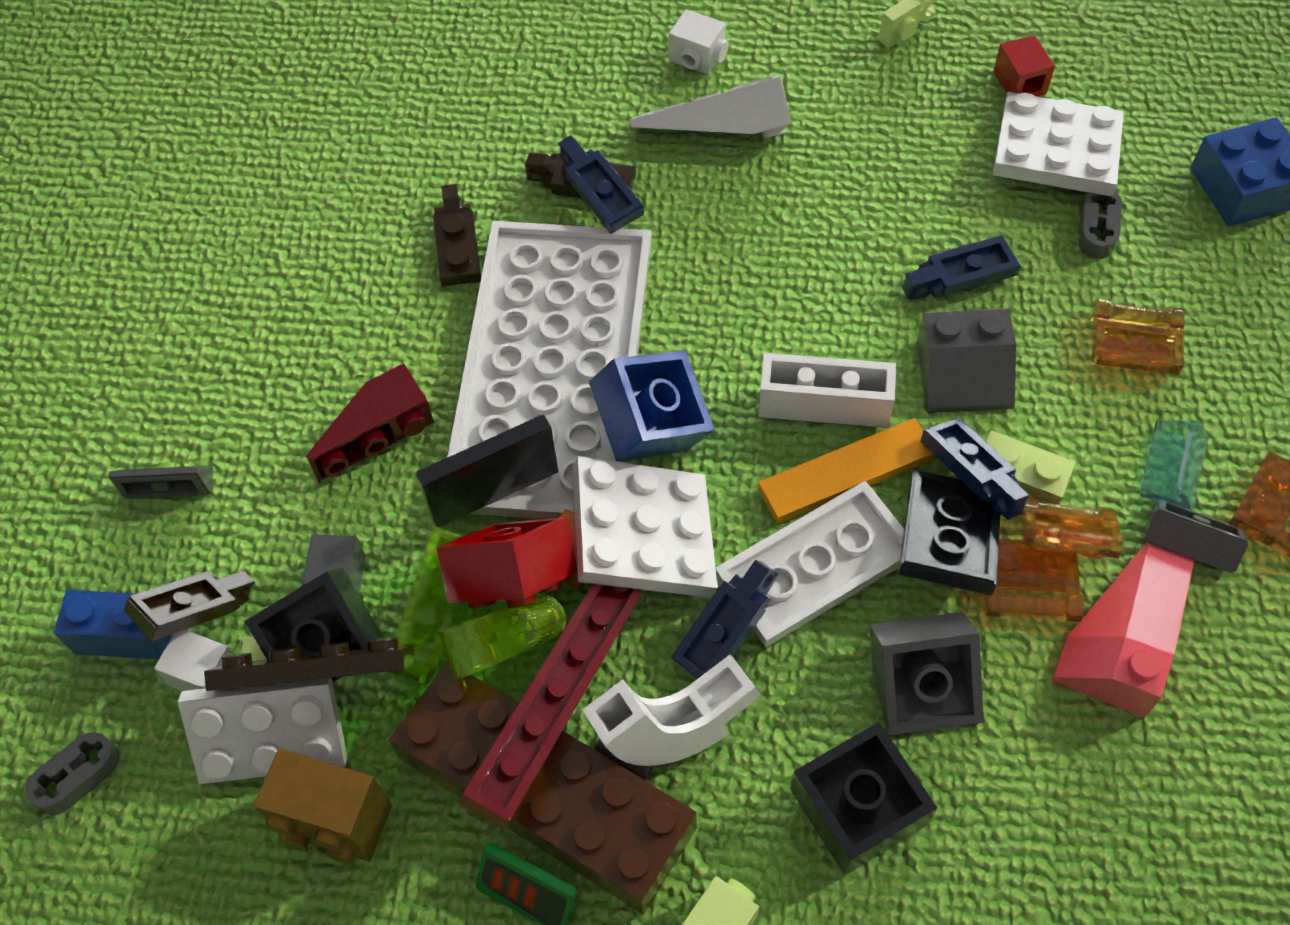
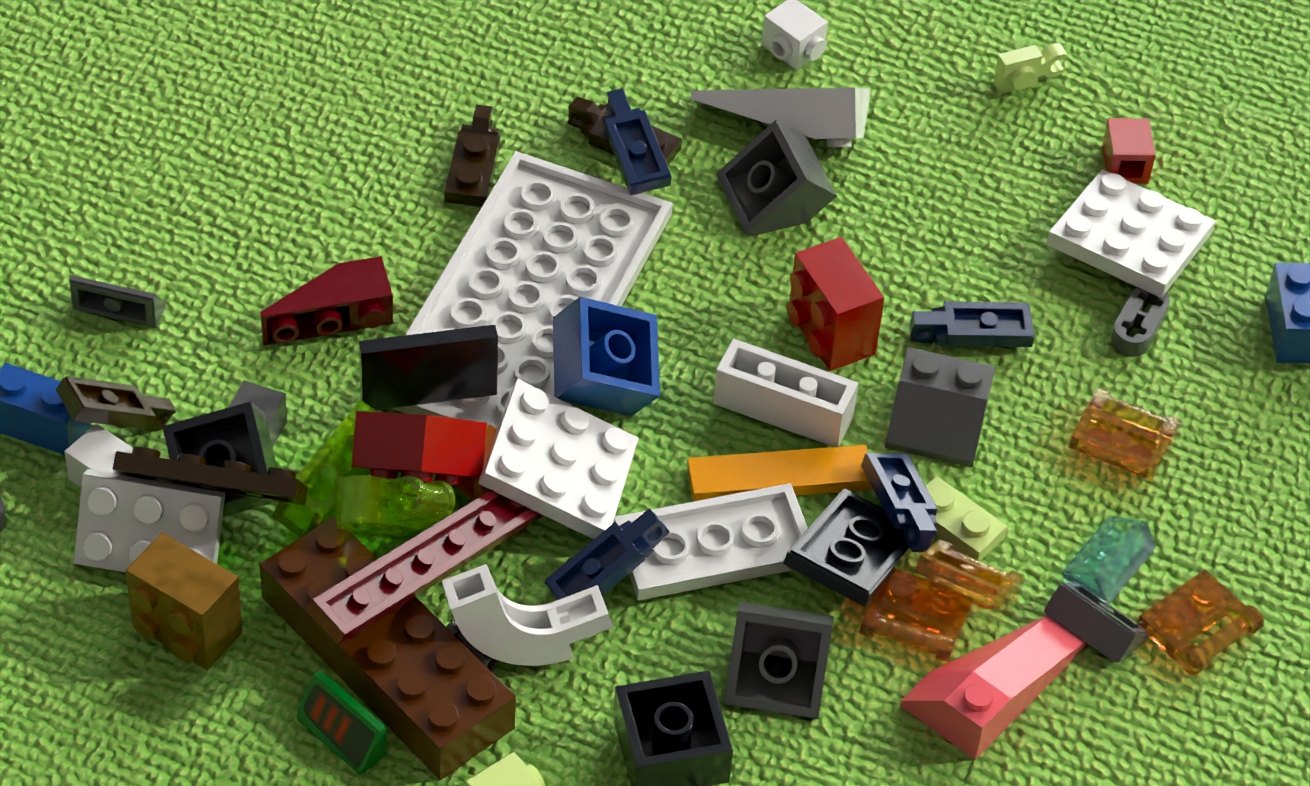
camera: 10 degrees right, 10 degrees down
none -> dark grey slope [716,120,837,236]
none -> red brick [786,237,885,371]

